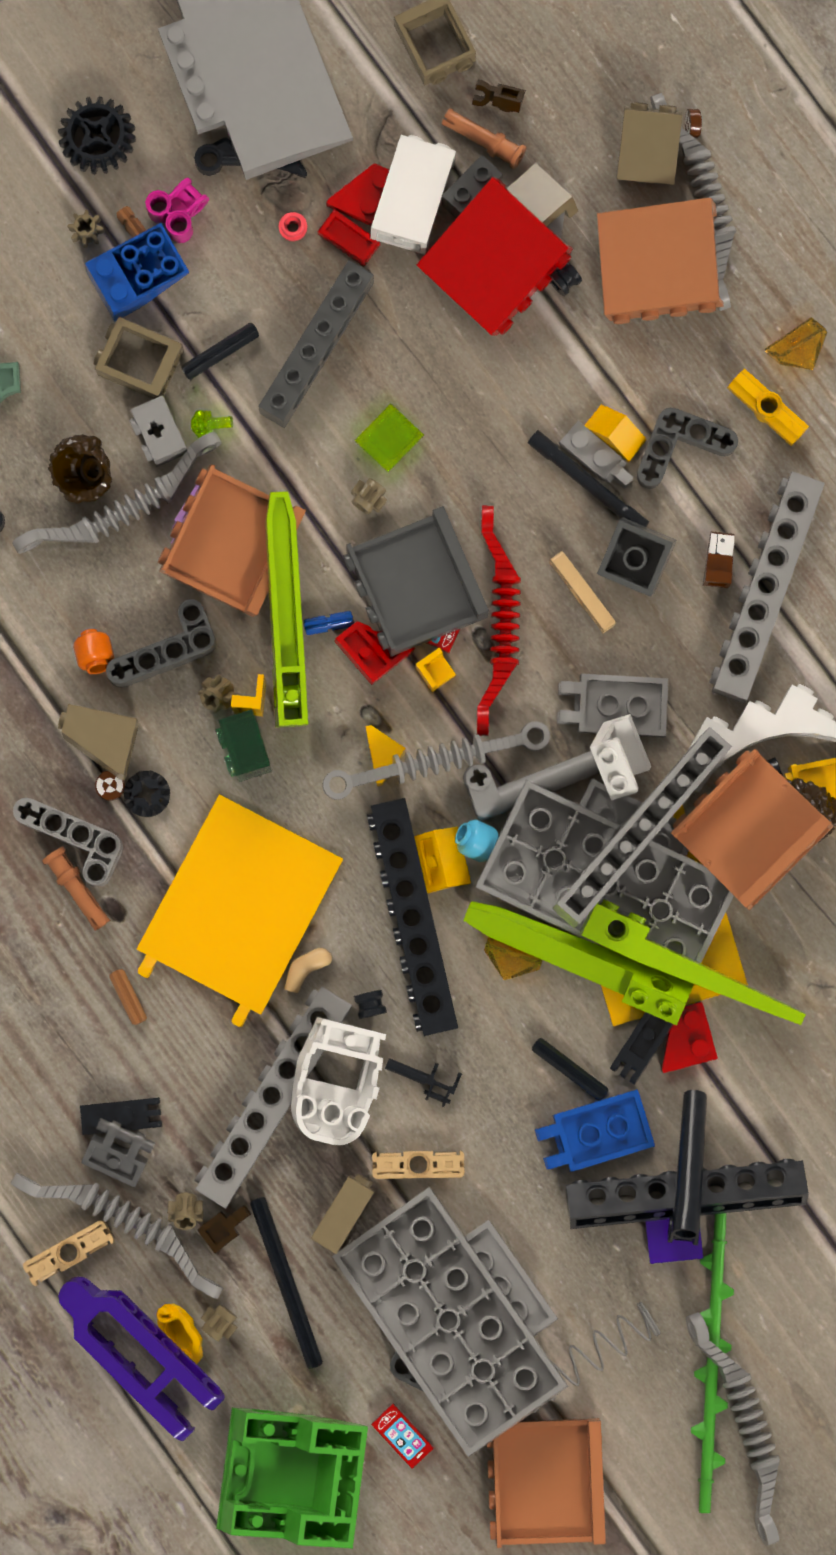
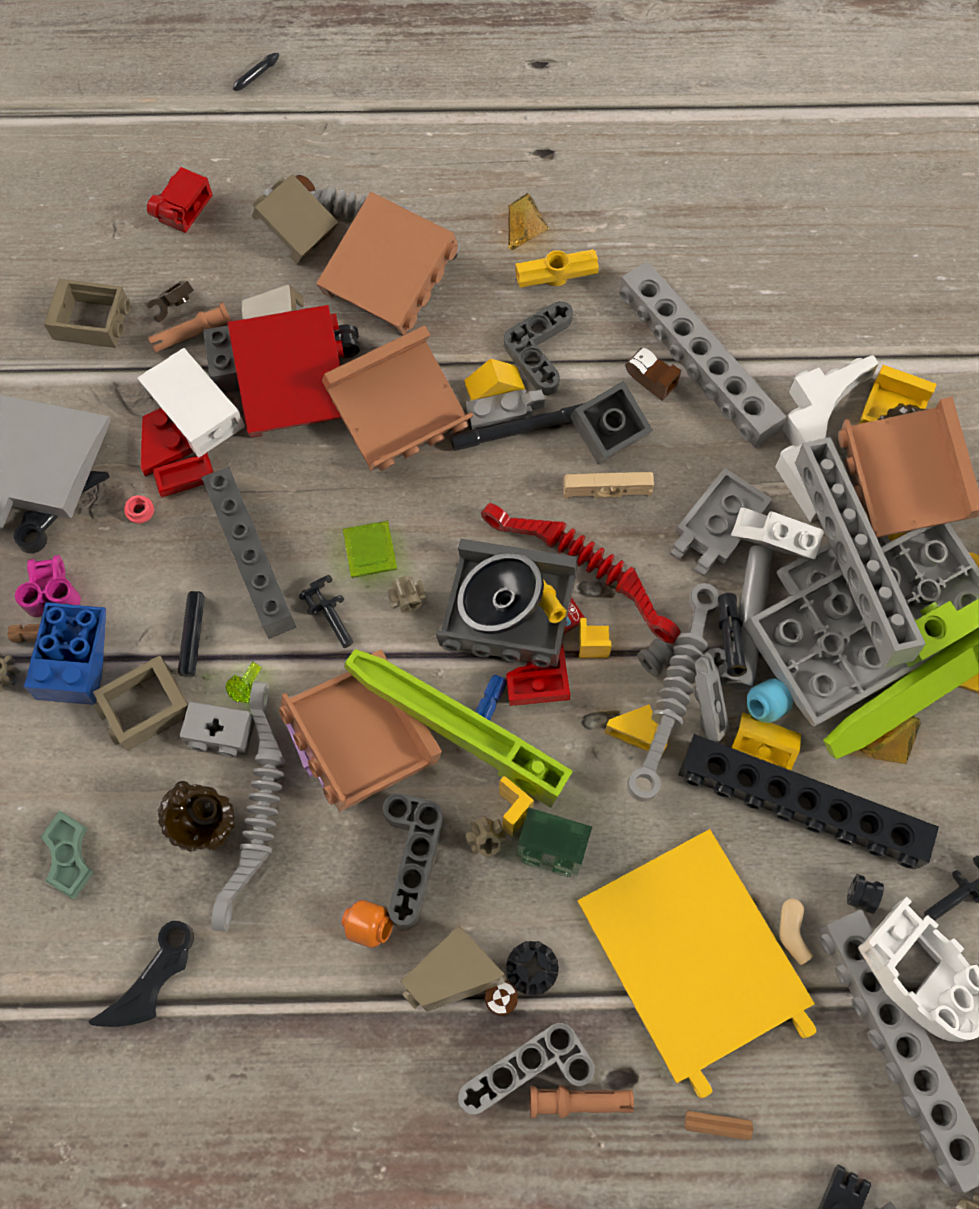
camera: 55 degrees left, 15 degrees down
none -> red hinge [146,167,213,233]
none -> black piece [299,575,354,648]
none -> nougat panel [322,325,474,471]
none -> black dish [457,553,544,634]
none -> yellow pin [538,579,567,623]
none -> dark grey wheel [637,638,674,677]
none -> light grey hinge [695,654,730,742]
none -> black pin [718,593,747,677]

